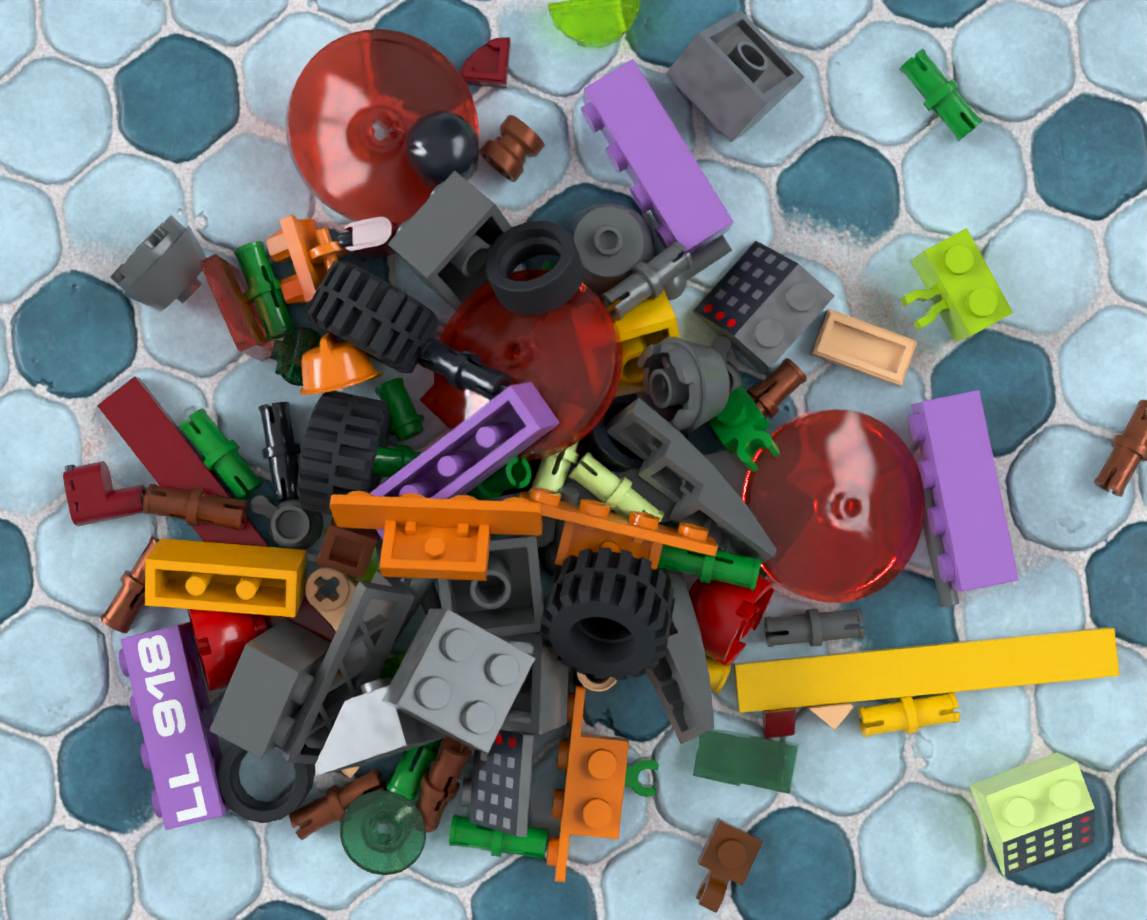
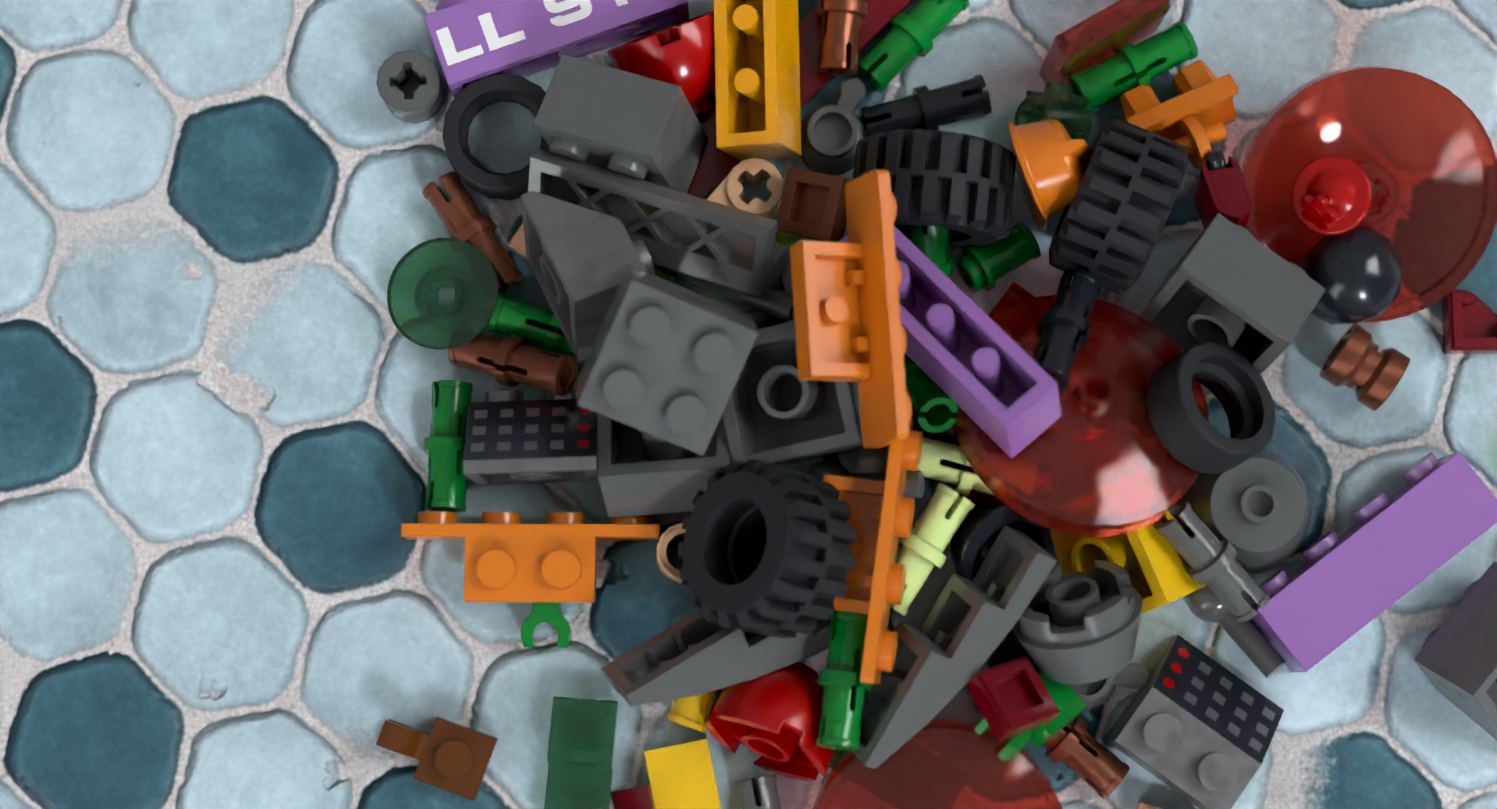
camera: 90 degrees right, 5 degrees down
none -> dark grey wheel [376,50,446,124]
none -> dark red tile [966,656,1060,742]
none -> red hat [1292,155,1372,235]

